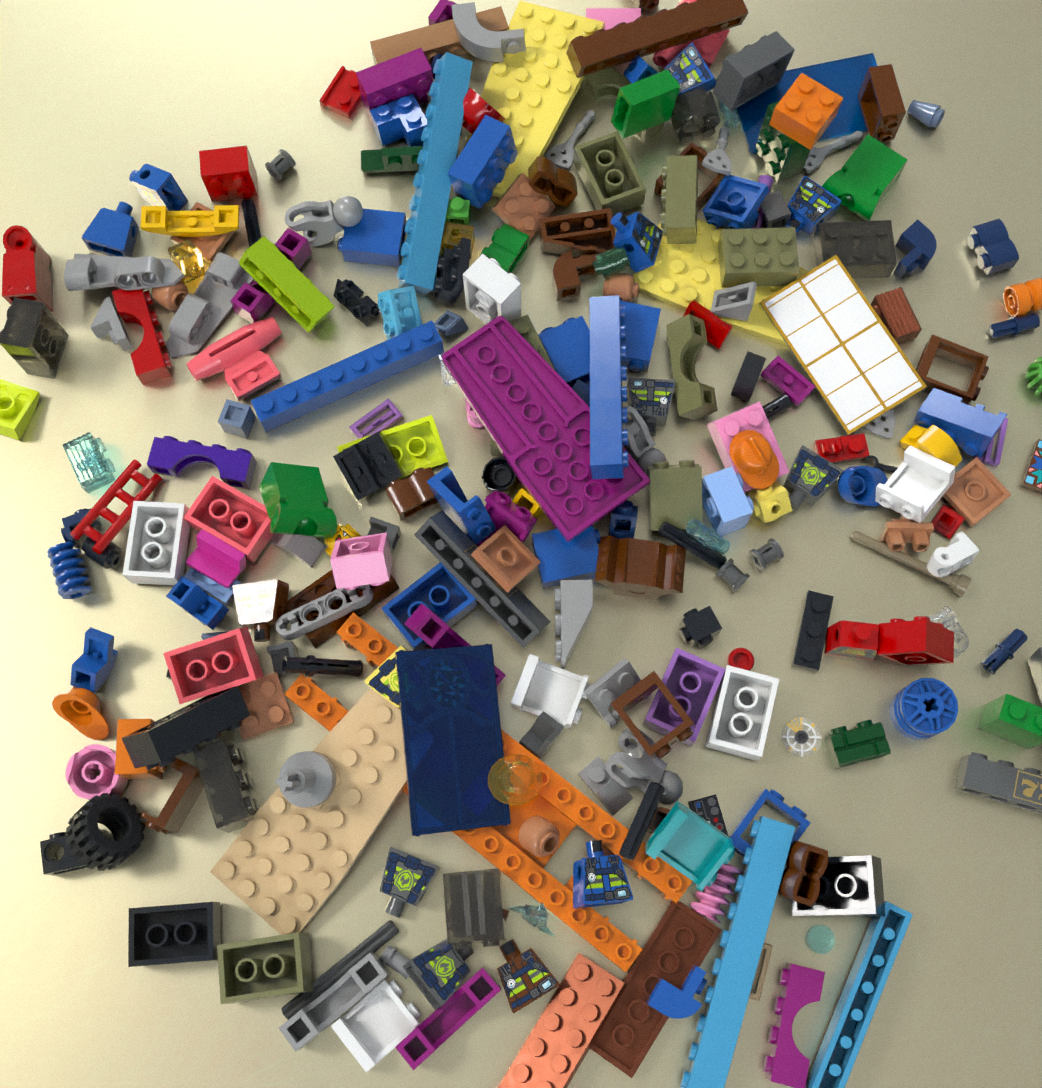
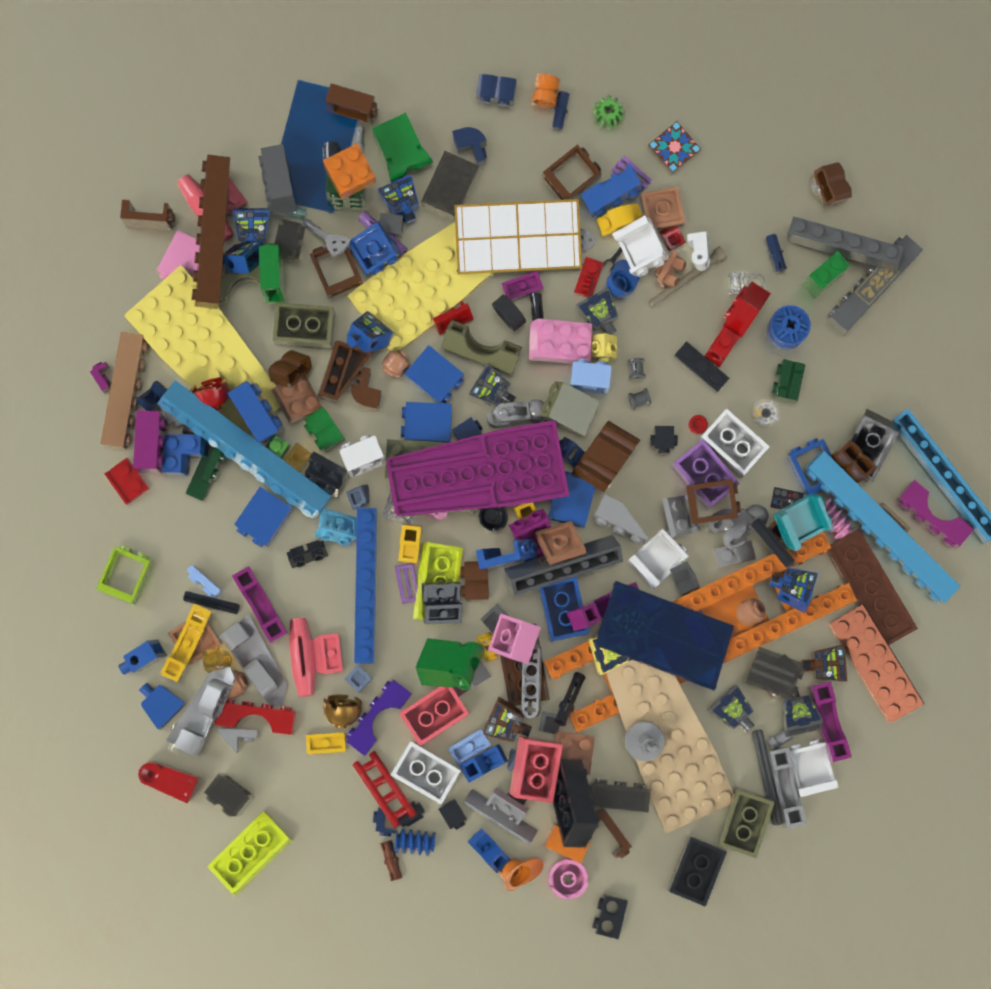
camera: 70 degrees left, 10 degrees up
clear light blue brick [62,432,116,494] -> none
black tyre [65,793,145,871] -> none
dark pink panel [186,529,246,588] -> none
red brick [199,145,258,202] -> none
lime brick [238,236,335,333] -> none
dark grey bush [264,149,296,181] -> none
light grey piece [285,195,363,247] -> none
light grey arch [452,2,526,62] -> none
clear yellow hat [488,754,542,805] -> none
clear light blue piece [508,902,555,937] -> none
light grey piece [545,110,596,170] -> none
brick [589,295,629,480] -> none
clear green brick [593,246,630,278] -> none
blue brick [646,965,707,1019] -> none
black axle [658,522,727,569] -> none
olive brick [661,155,698,244] -> none
clear light blue pin [686,519,730,555] -> none
light grey slope [711,282,757,321] -> none
olive brick [718,227,799,287] -> none
orange piece [729,430,779,489] -> none
clear light blue tile [805,925,835,954] -> none
copper brick [871,287,922,344] -> none
sand blue cone [907,100,945,128] -> none
none -> lime window [96,545,153,605]
none -> light blue plate [187,565,223,597]
none -> yellow plate [306,732,346,754]
none -> pearl gold cylinder [323,694,362,729]
none -> copper pin [380,840,403,881]
none -> yellow brick [398,523,422,563]
none -> black brick [438,799,467,830]
none -> light grey bracket [464,788,537,844]

